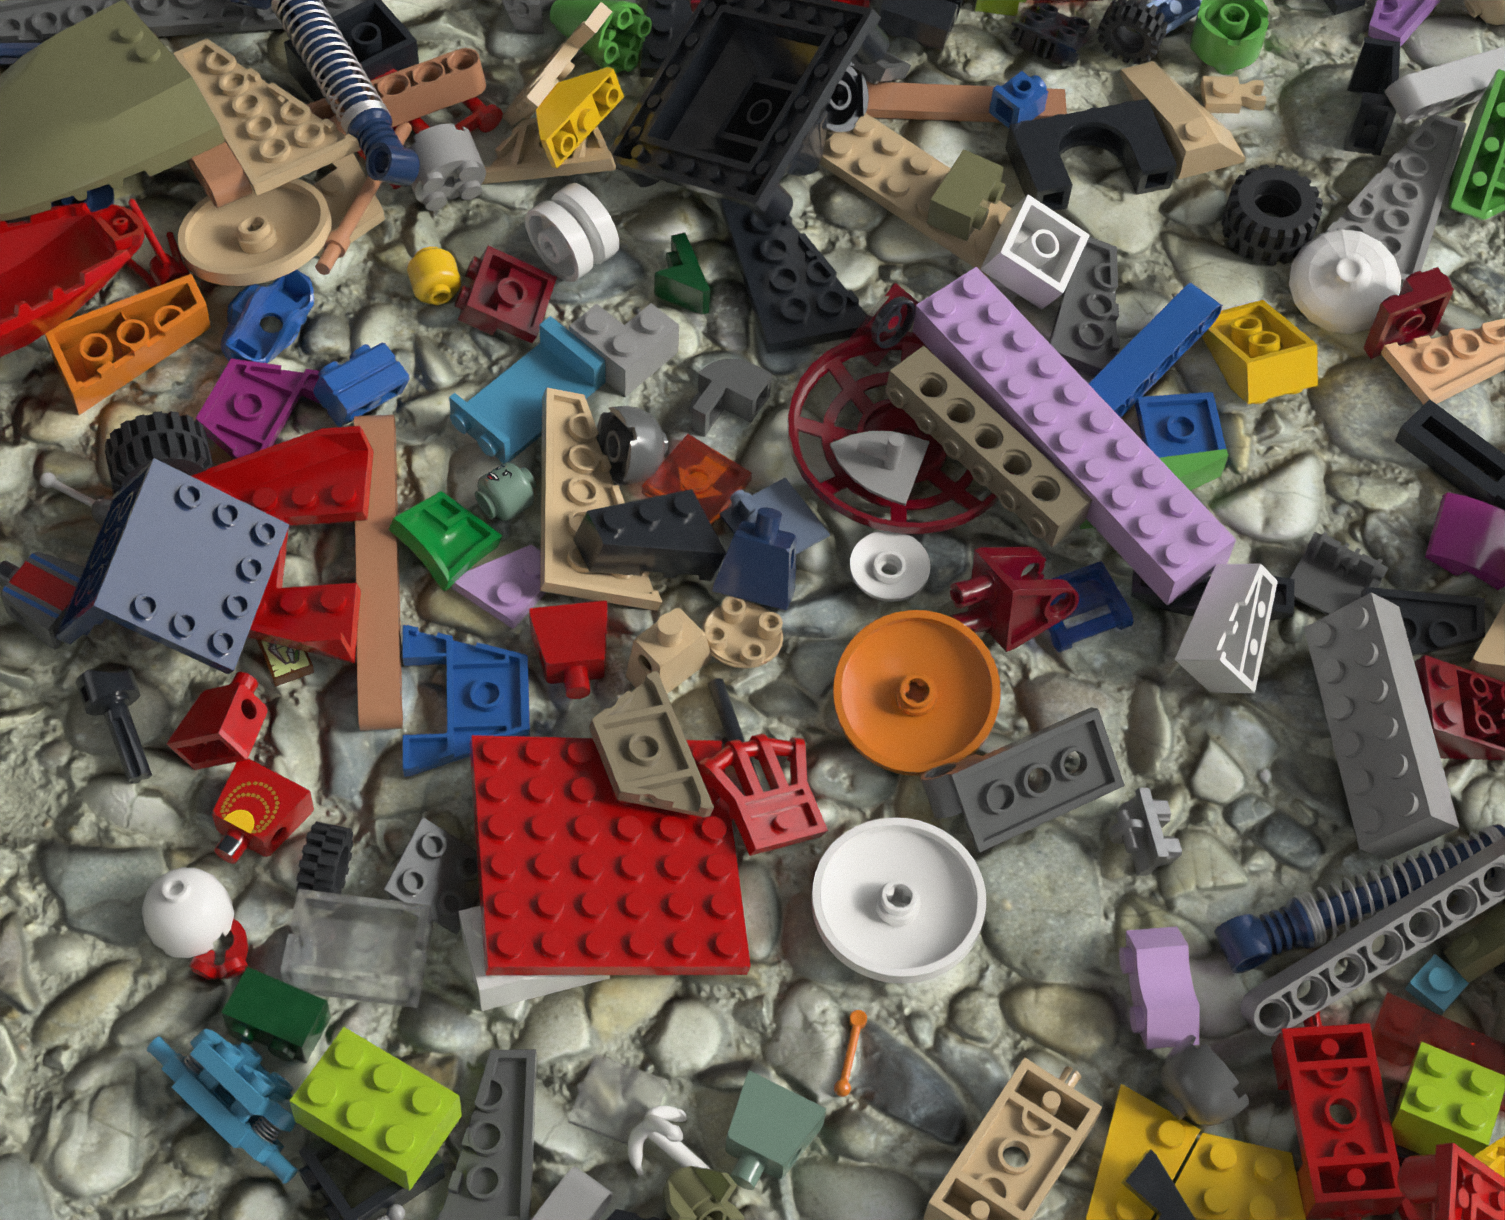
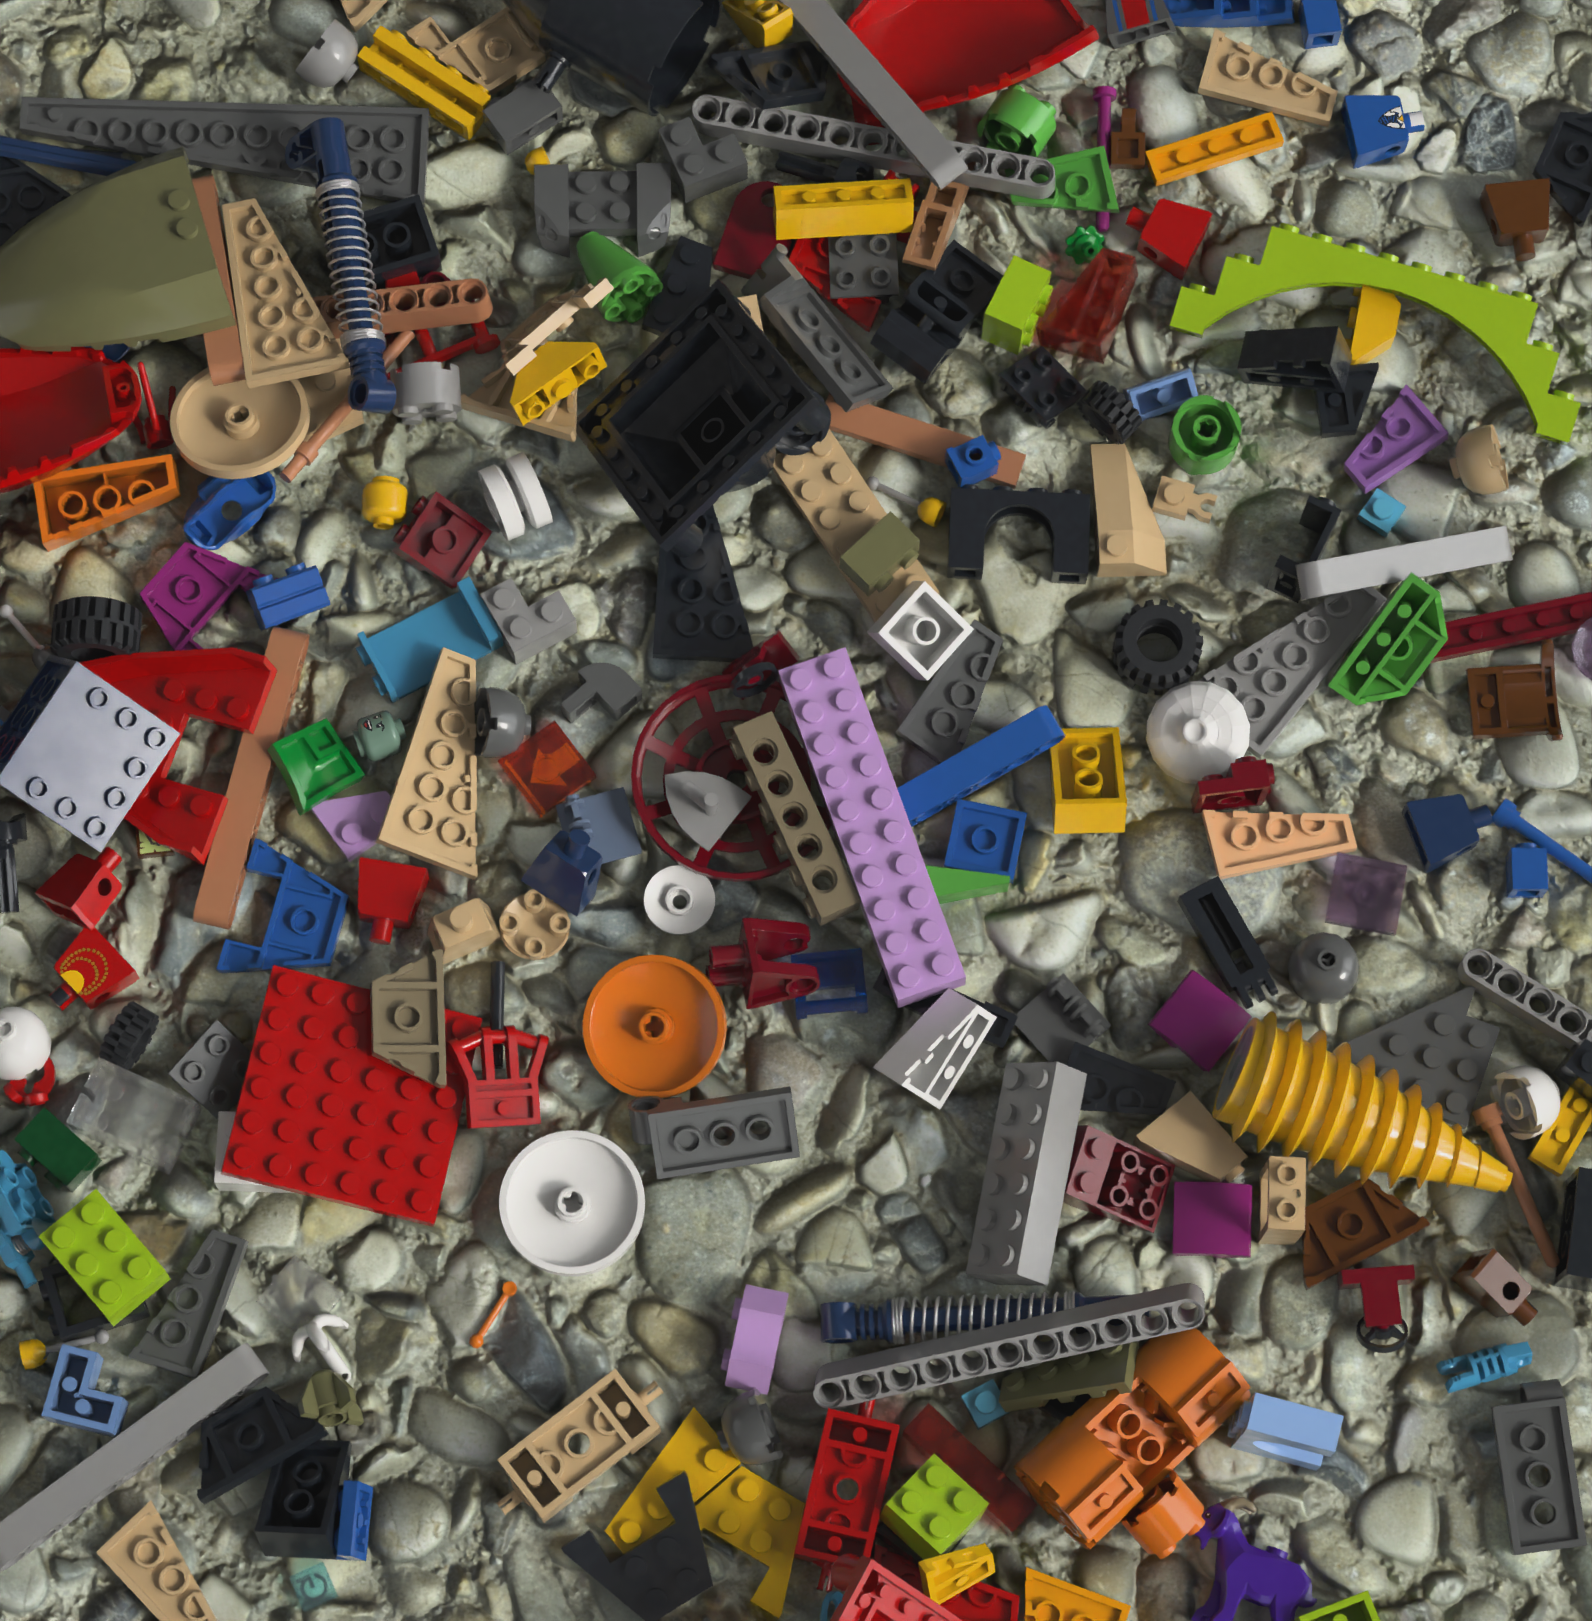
camera: 20 degrees right, 15 degrees up
black wedge [573,489,726,581] -> none
dark green slope [654,232,710,315] -> none
sand green torso [725,1070,827,1190] -> none
flat silver hips [1108,788,1182,876] -> none
none -> hinge [866,476,947,528]
none -> medium azure plate [1357,488,1406,538]

